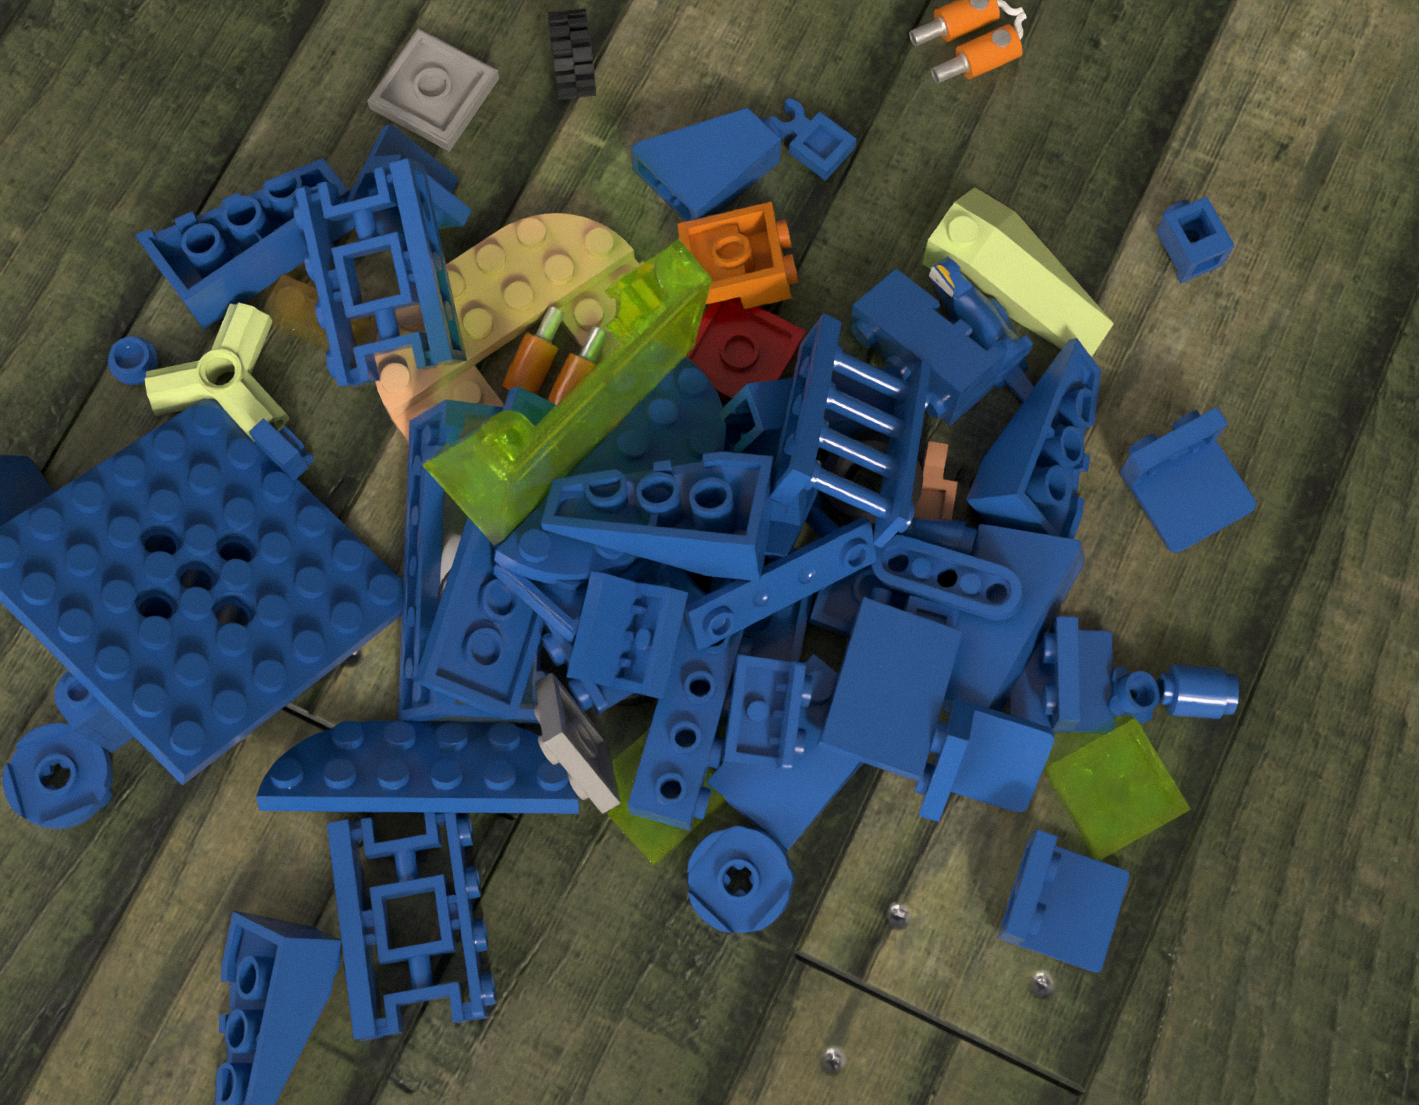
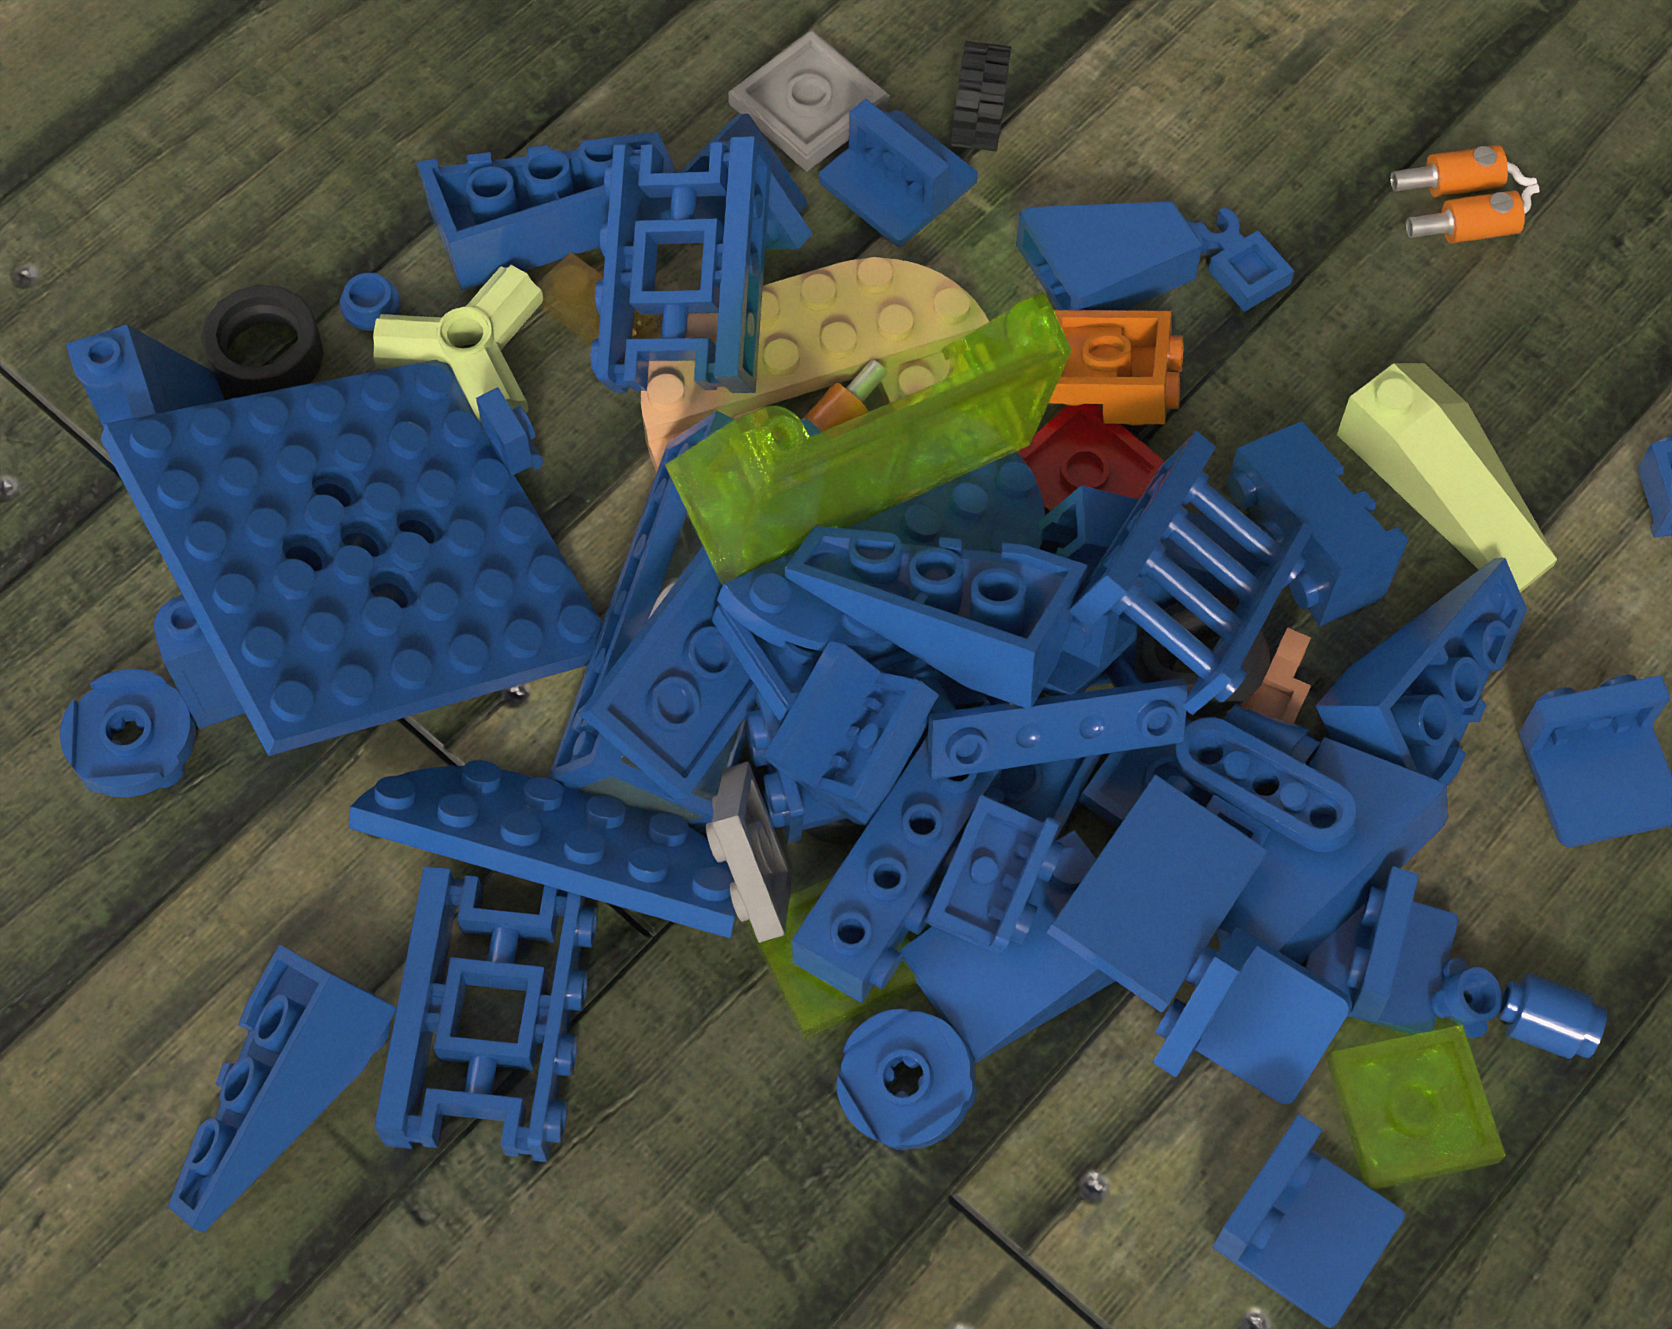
camera: 15 degrees right, 10 degrees down
blue animal [929,256,1034,403] -> none
none -> black tyre [201,285,324,398]
none -> blue bracket [819,98,978,247]

